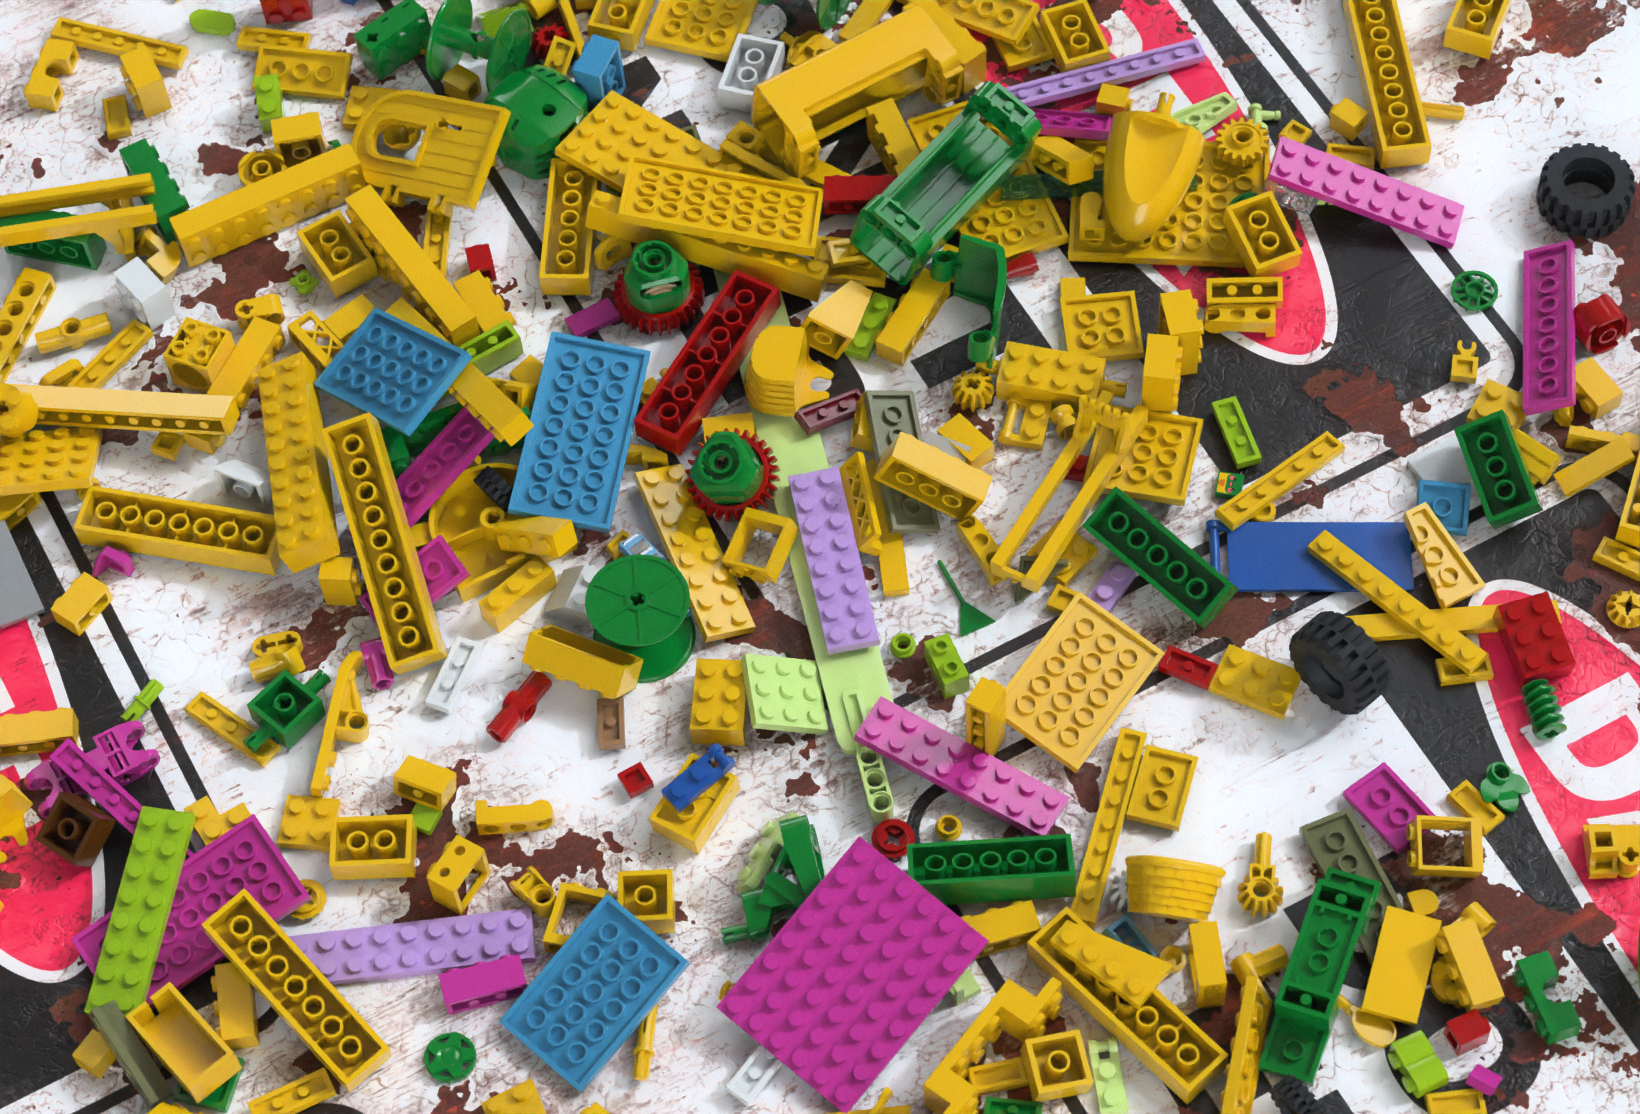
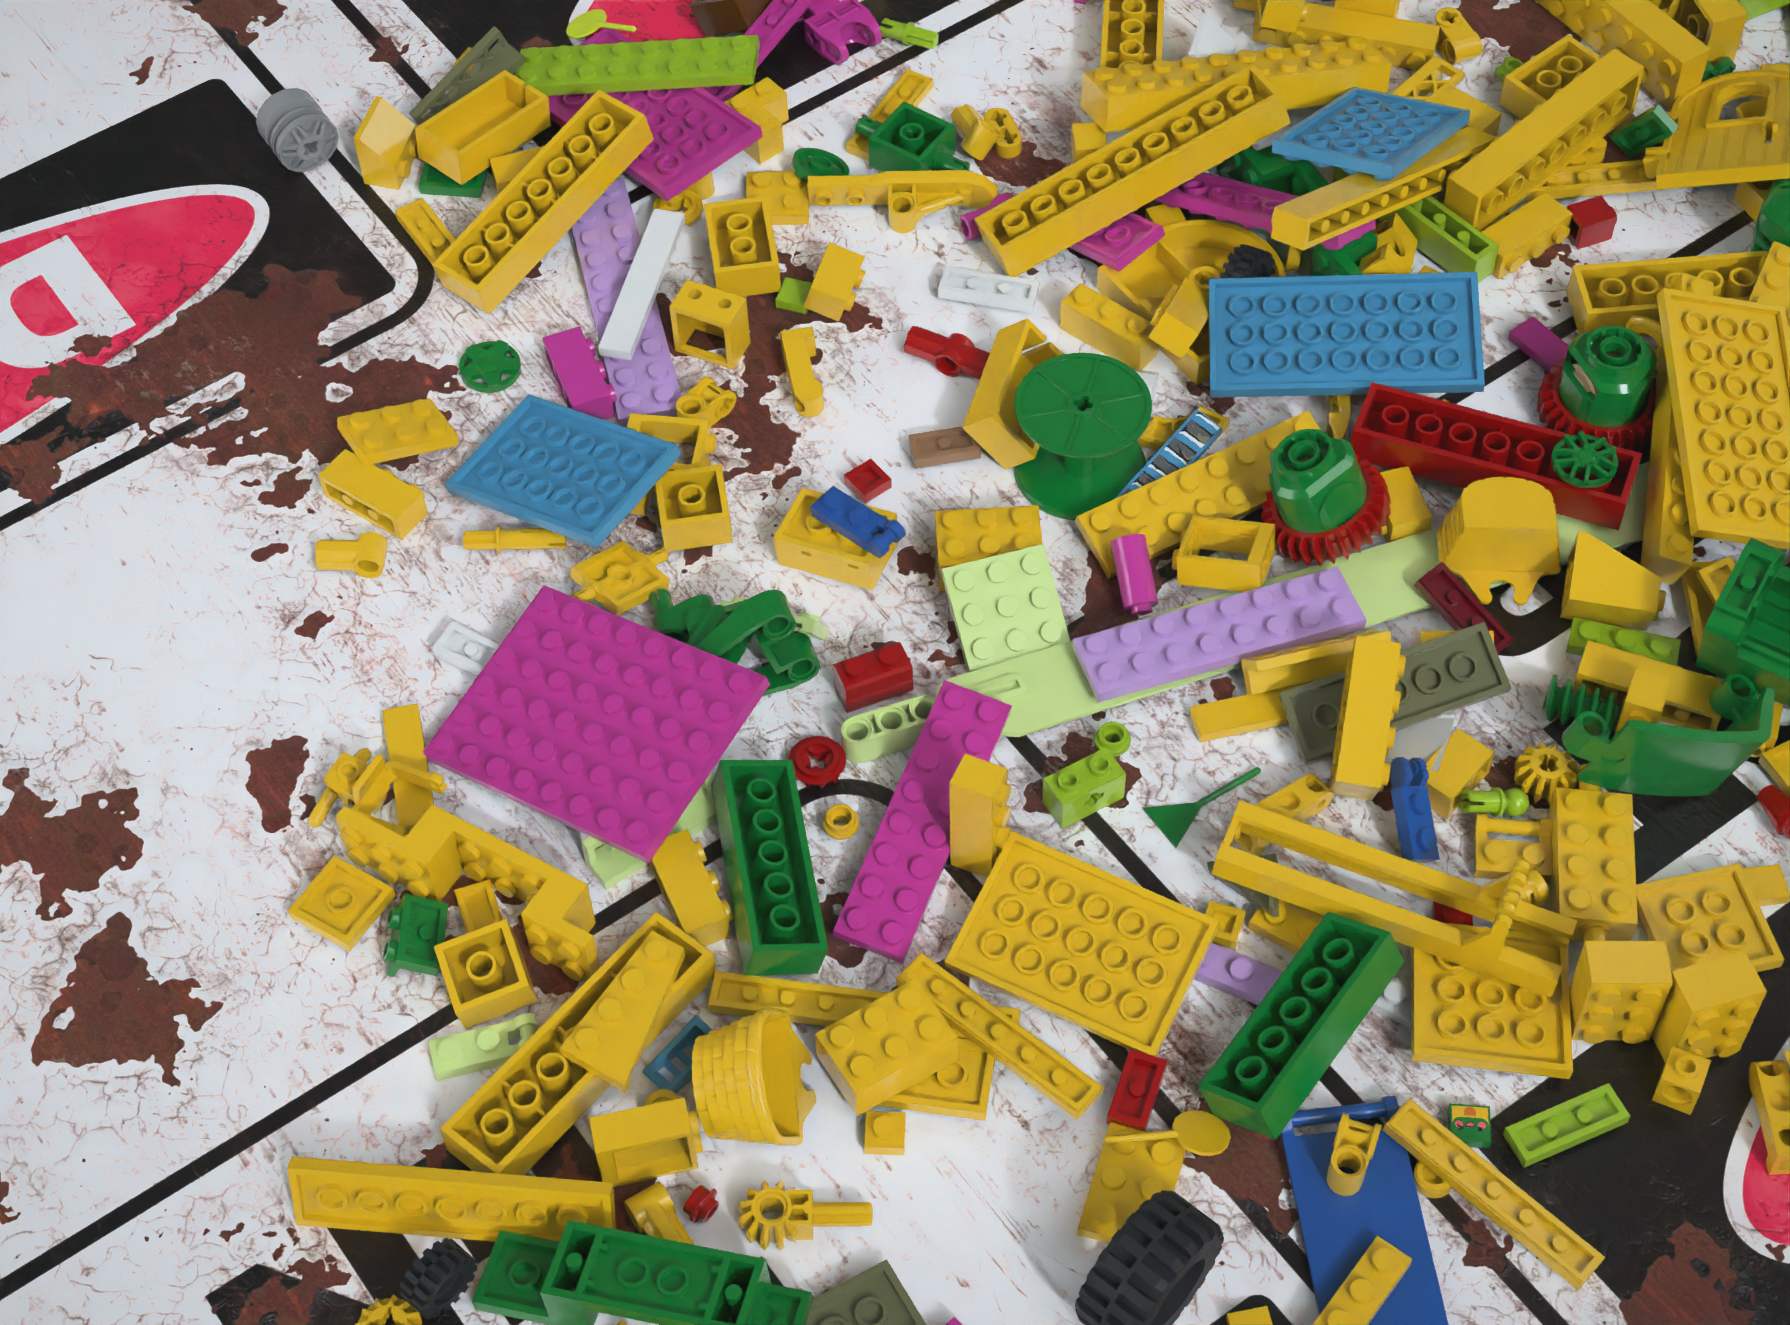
camera: 80 degrees right, 5 degrees down
none -> neon yellow piece [566,9,636,39]
none -> yellow plate [570,540,670,616]
none -> white tile [598,209,685,360]
none -> red plate [683,1185,719,1223]
none -> green wheel [791,148,849,180]
none -> yellow brick [815,978,958,1116]
none -> red brick [833,642,914,713]
none -> yellow plate [864,1111,906,1155]
none -> yellow tile [896,952,1103,1120]
none -> yellow piece [1103,1110,1231,1156]
none -> dark pink brick [1111,534,1158,616]
none -> yellow piece [1326,1113,1382,1196]
none -> blue hinge [1390,757,1440,862]
none -> lime pin [1459,787,1529,817]
none -> green piece [1542,675,1625,737]
none -> green wheel [1551,431,1618,488]
none -> green plate [1609,104,1679,158]
none -> yellow brick [1614,668,1672,736]
none -> yellow brick [1652,1046,1711,1115]

